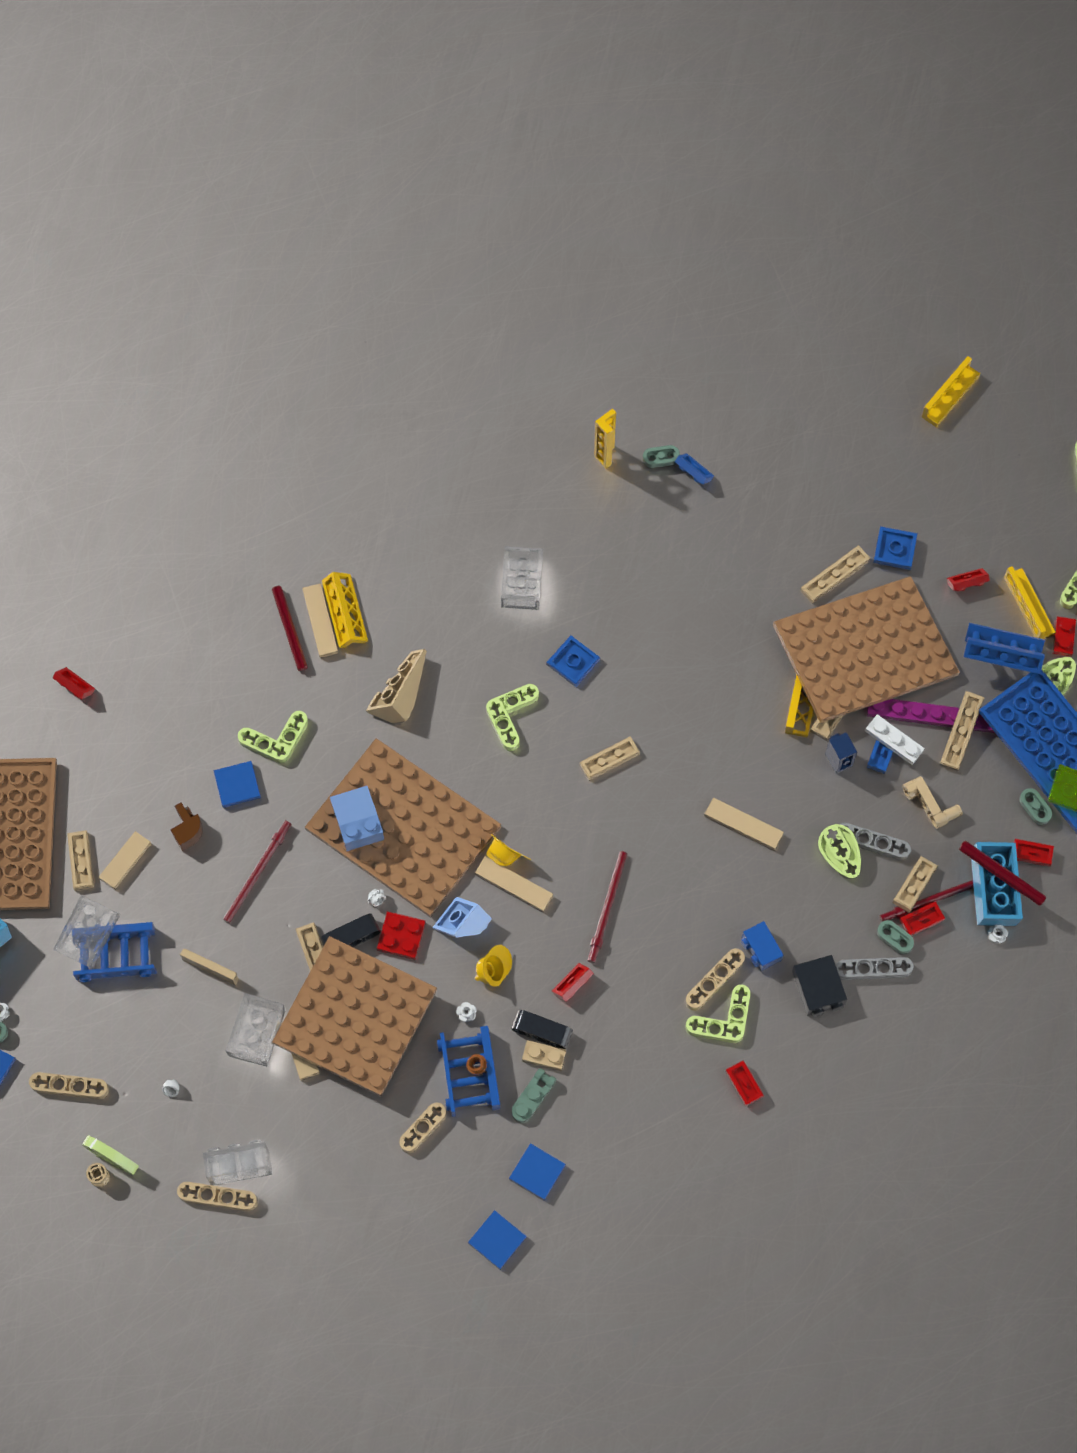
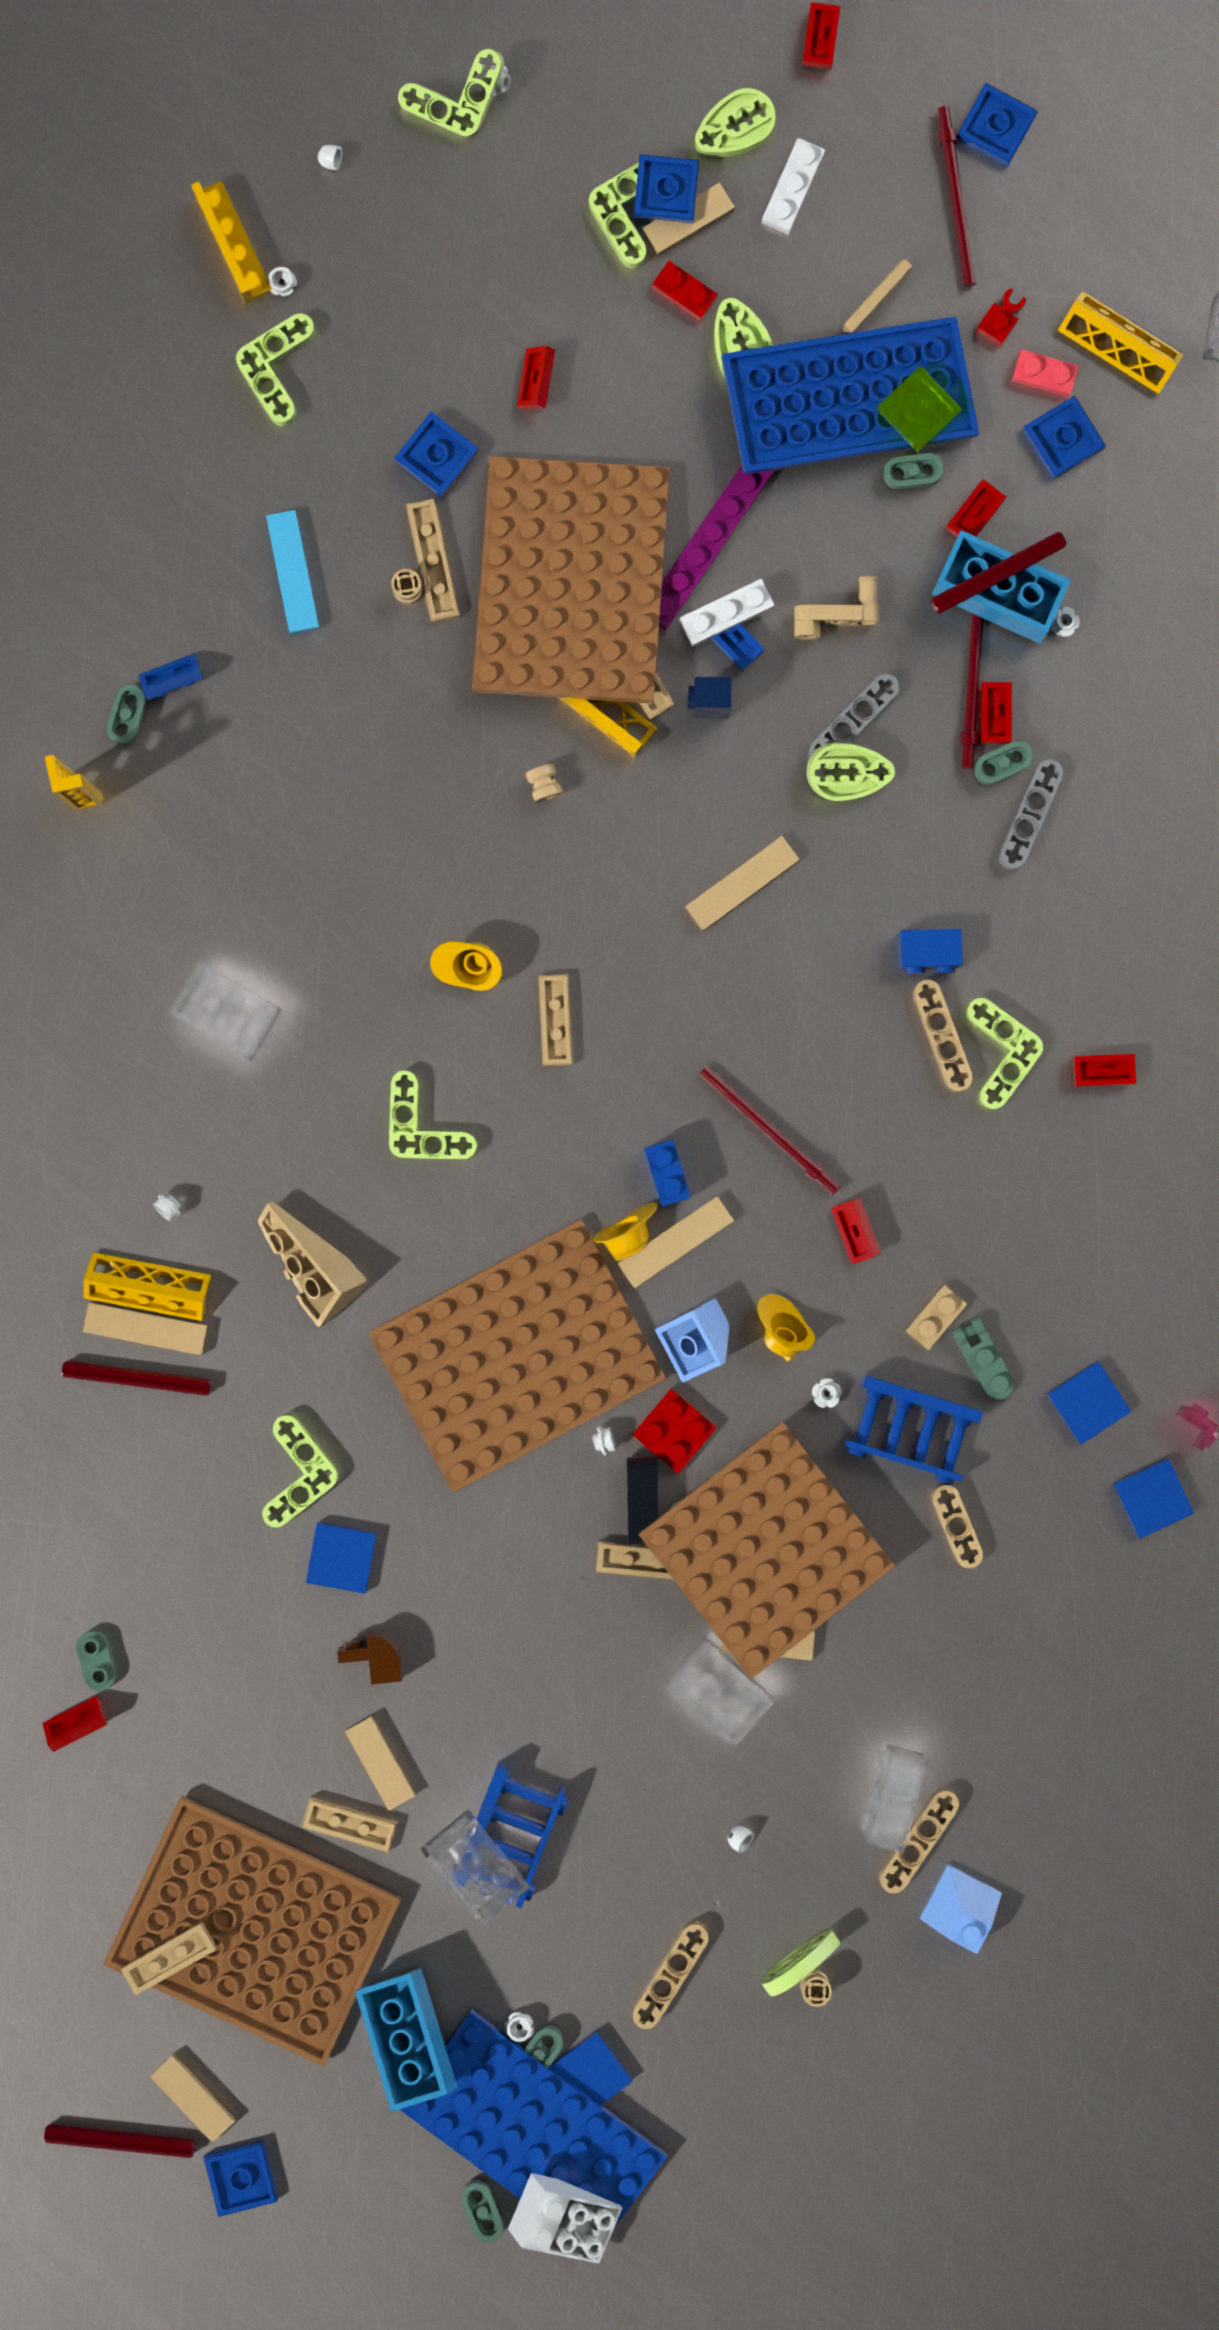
camera: 65 degrees left, 20 degrees up
tan tile [180,949,239,985] -> none
dark red bar [223,820,292,924] -> none
medium blue slope [330,786,384,851] -> none
dark orange plate [466,1054,487,1075] -> none
black beam [511,1010,573,1050] -> none
blue tile [546,635,600,687] -> none
black brick [792,955,848,1017] -> none
tan tile [892,856,938,913] -> none
tan tile [940,691,985,771] -> none
blue fence [963,623,1045,674] -> none
yellow fence [1004,566,1056,639] -> none
none -> sand green plate [76,1630,117,1691]
none -> white plate [153,1194,181,1221]
none -> yellowish green beam [236,313,315,426]
none -> medium azure tile [266,510,320,635]
none -> white plate [267,267,297,297]
none -> white hinge [318,144,342,171]
none -> tan wheel [391,569,423,605]
none -> yellow piece [430,941,502,991]
none -> tan wheel [525,764,563,803]
none -> blue brick [644,1140,691,1207]
none -> light blue slope [919,1864,1002,1954]
none -> clear pink bracket [1176,1403,1219,1451]

